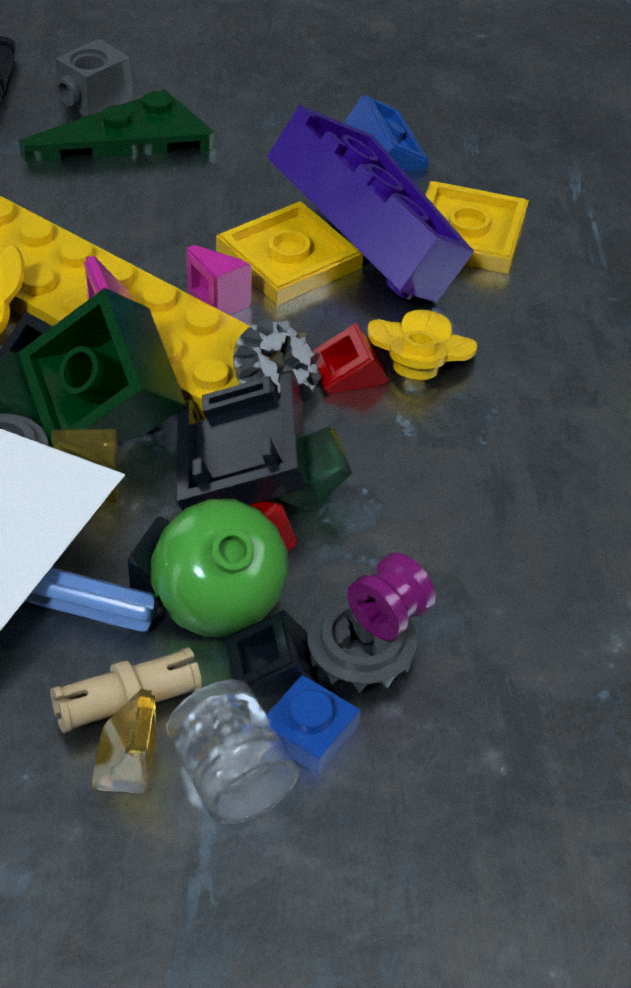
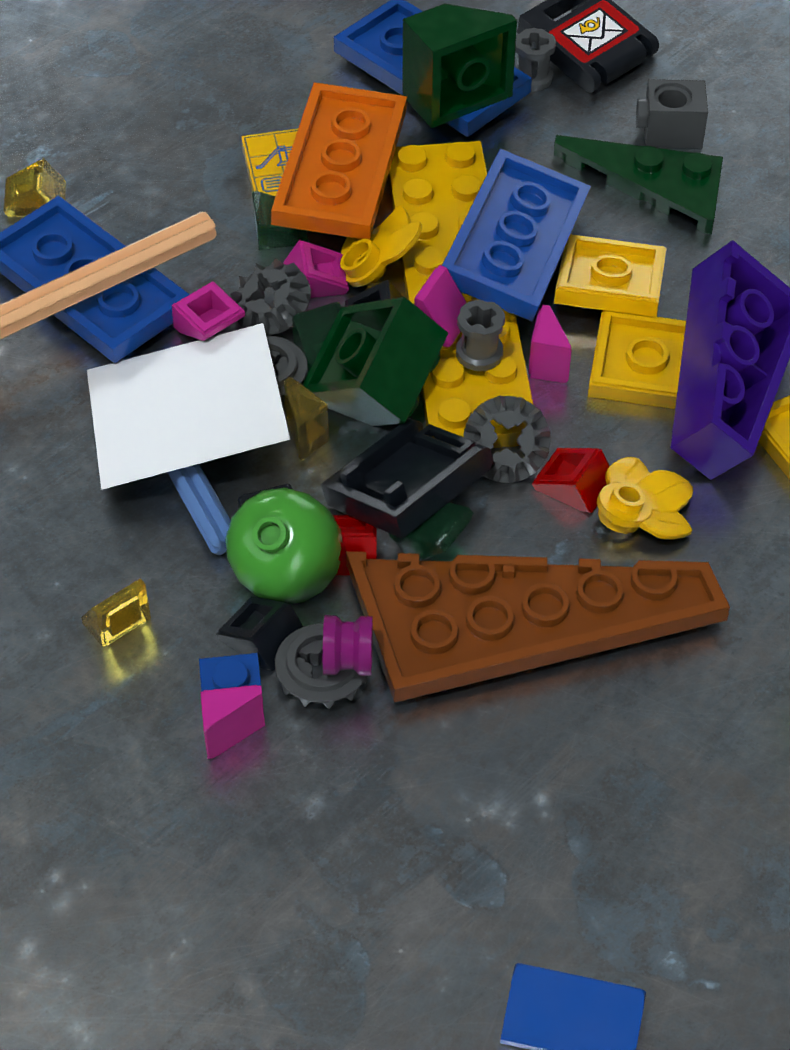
camera: 50 degrees right, 5 degrees up
tan pin [50,648,202,733] -> none
clear wheel [166,679,299,825] -> none
none -> dark pink slope [200,685,265,759]
none -> dark orange wing [346,551,730,703]
none -> blue plate [442,148,591,322]
none -> dark grey bush [456,300,505,371]
none -> yellow tile [554,234,667,317]

